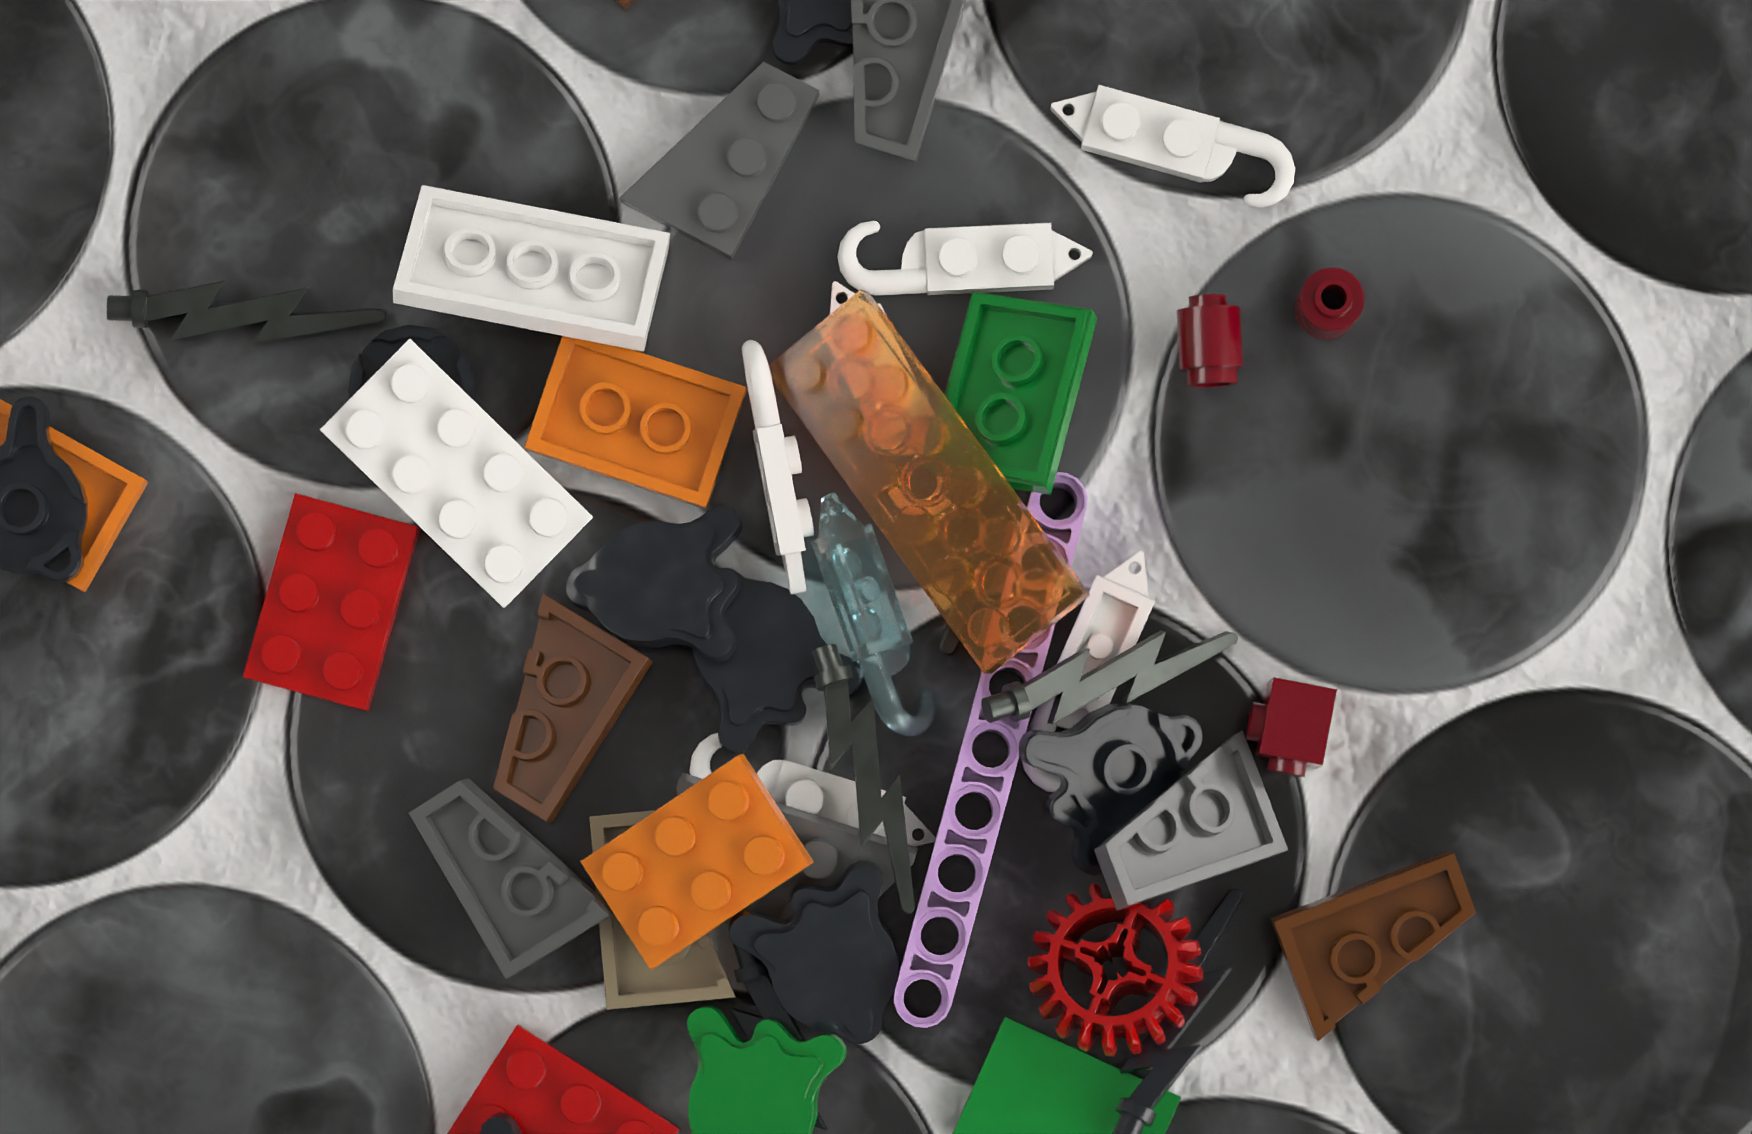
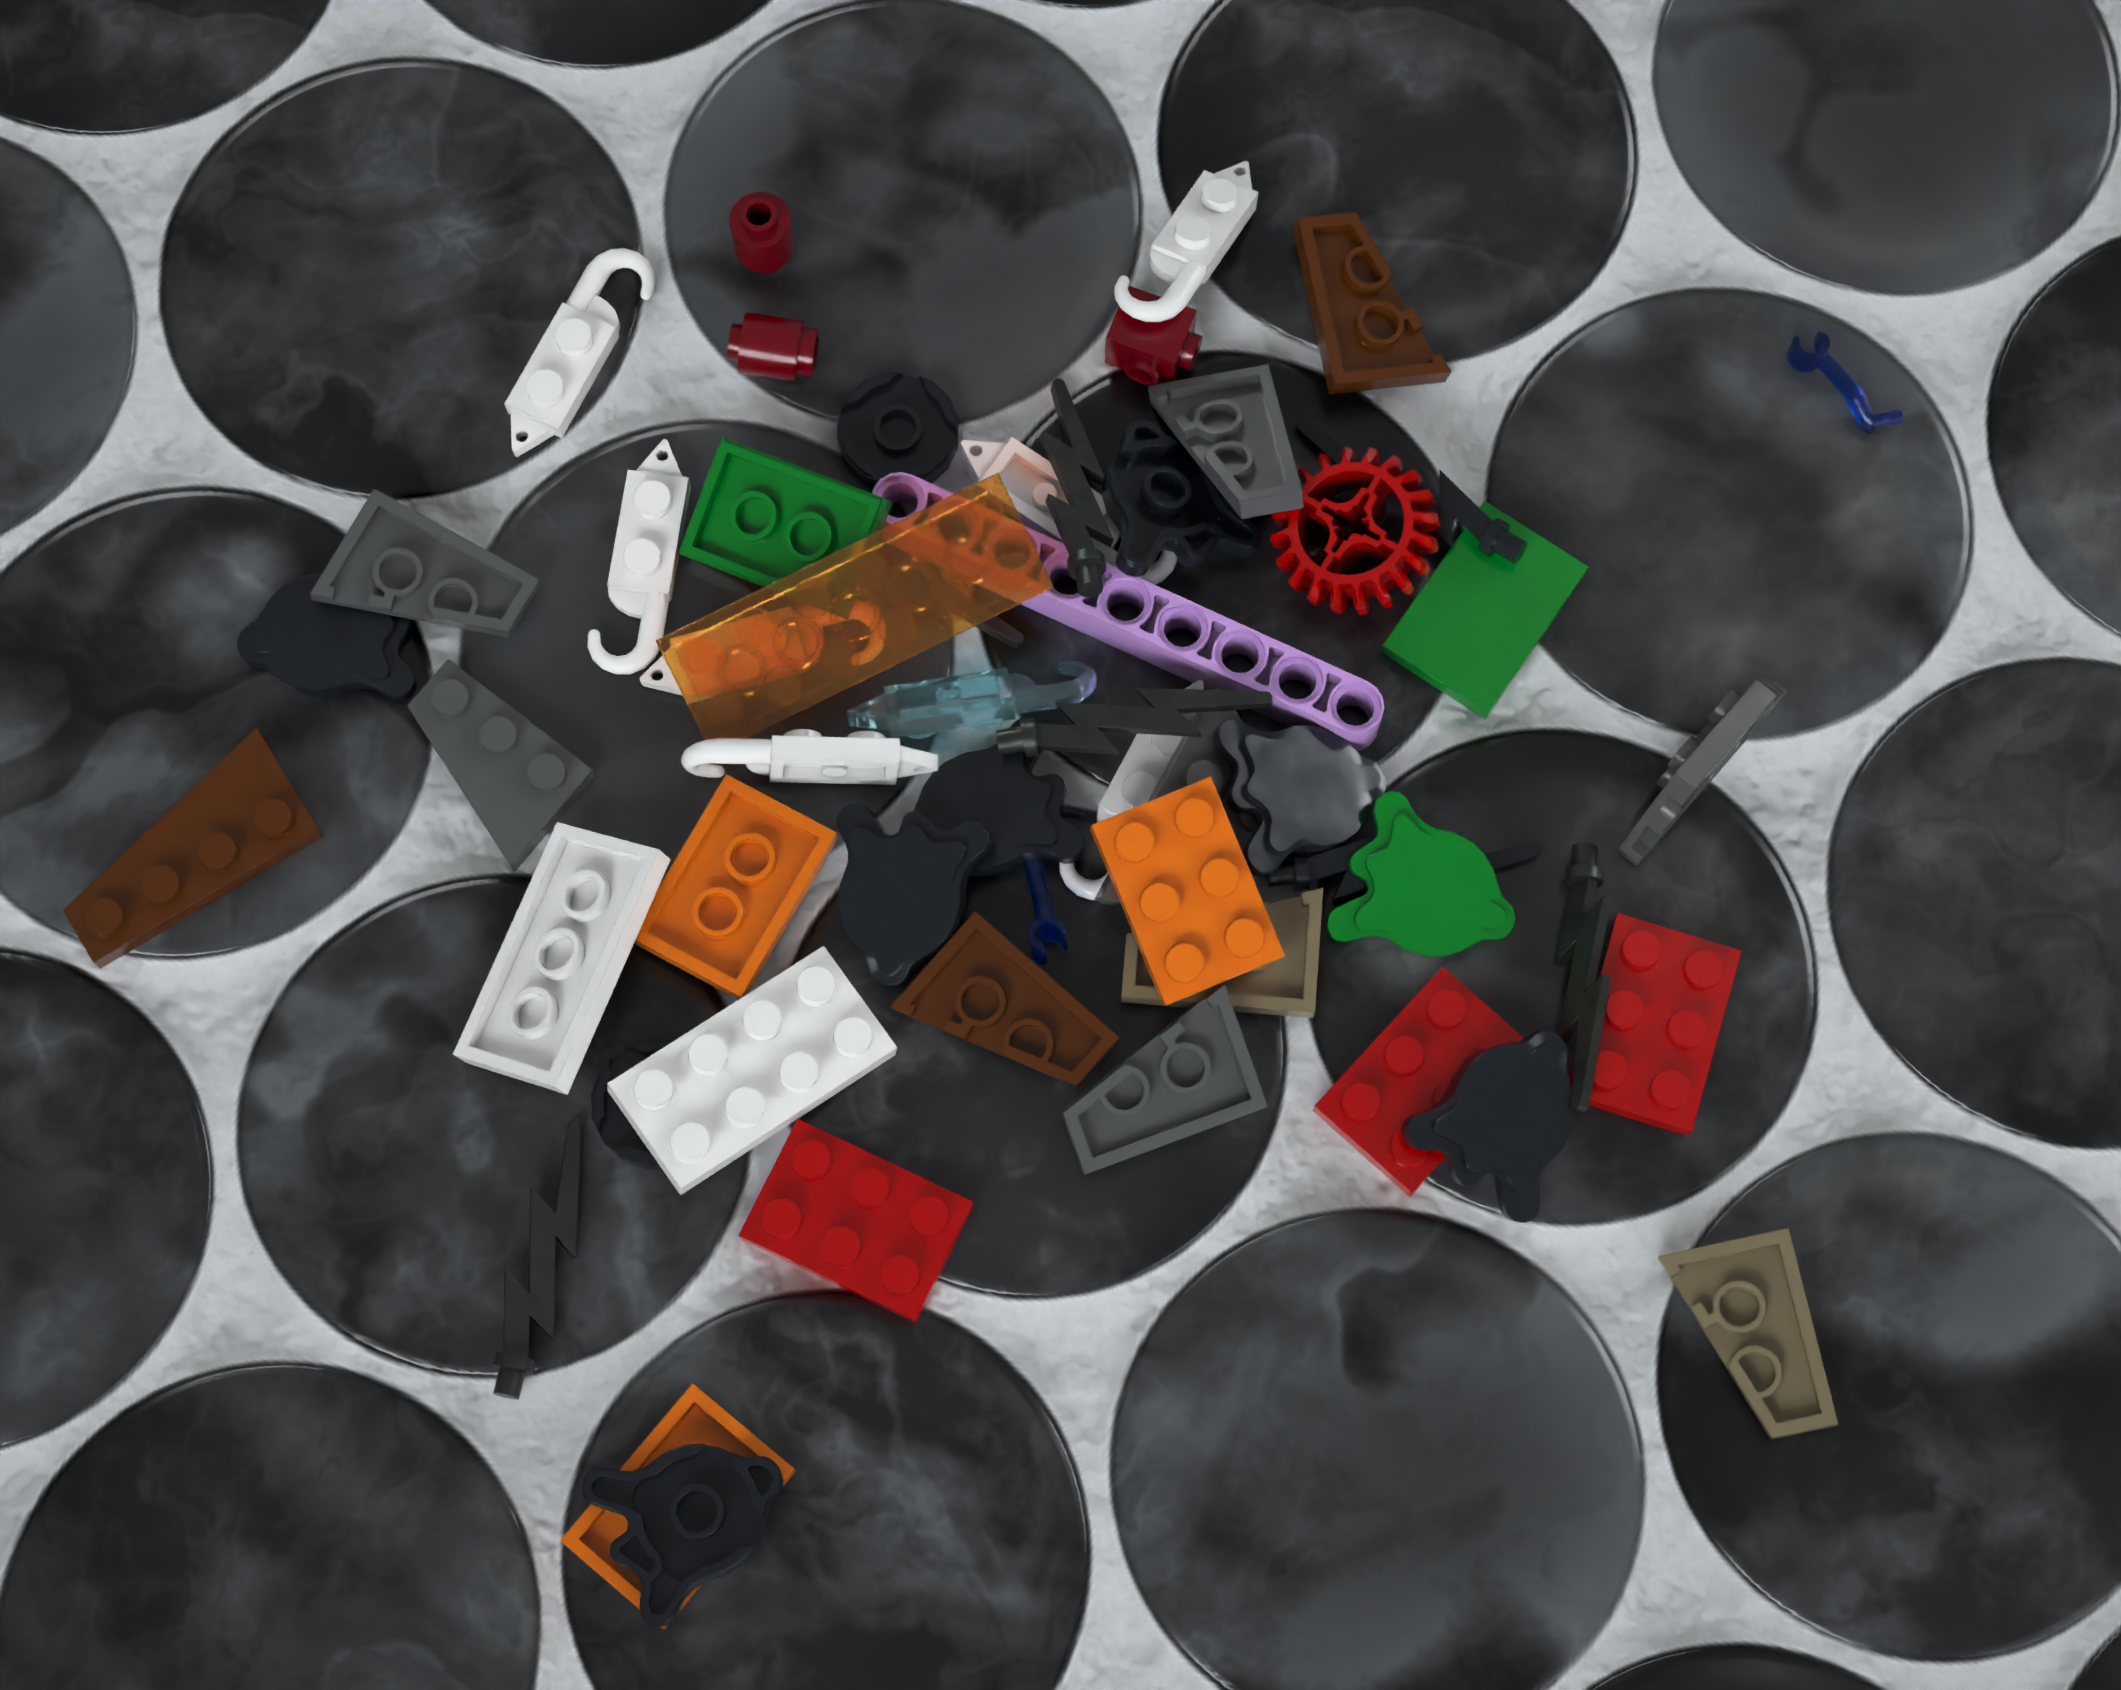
camera: 80 degrees left, 10 degrees down
none -> black tile [837,372,959,488]
none -> clear blue piece [1023,858,1068,965]
none -> white plate [1114,161,1259,322]

